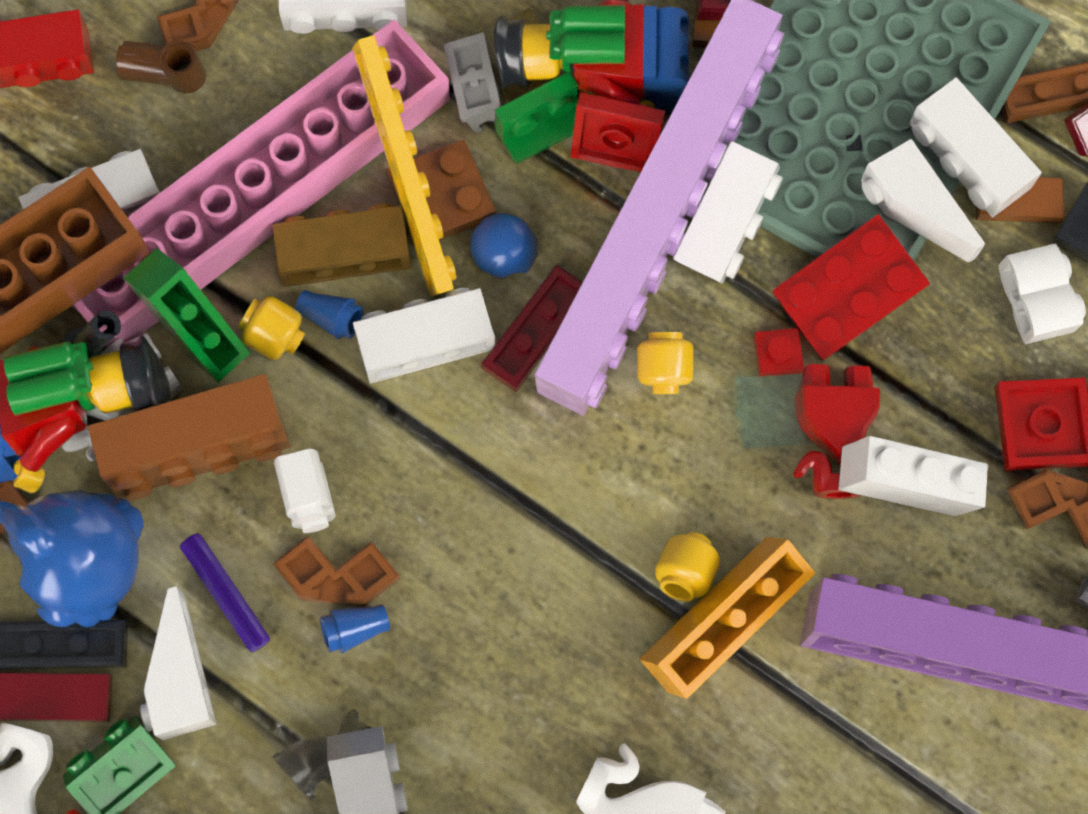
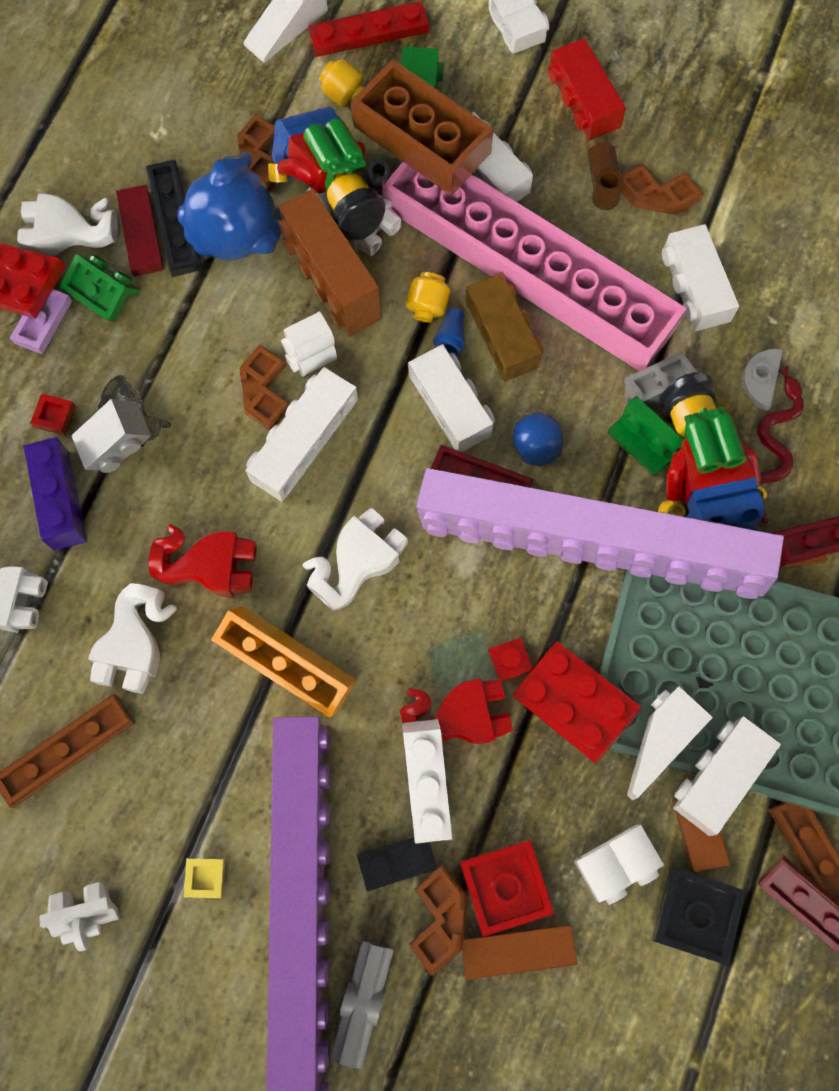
camera: 80 degrees right, 0 degrees up
green brick [123,248,250,383] -> none
white slope [140,586,217,740] -> none
dark purple axle [180,533,270,652] -> none
blue cone [320,604,390,654] -> none
yellow plate [352,35,456,297] -> none
dark orange plate [386,139,497,240] -> none
red plate [570,92,665,173] -> none
yellow head [637,332,694,394] -> none
yellow head [655,532,720,602] -> none
white brick [673,141,783,284] -> none
none -> red hips [148,524,257,598]
none -> light yellow plate [184,859,226,898]
none -> white brick [245,367,358,502]
none -> white hips [303,508,408,611]
none -> black plate [357,837,437,892]

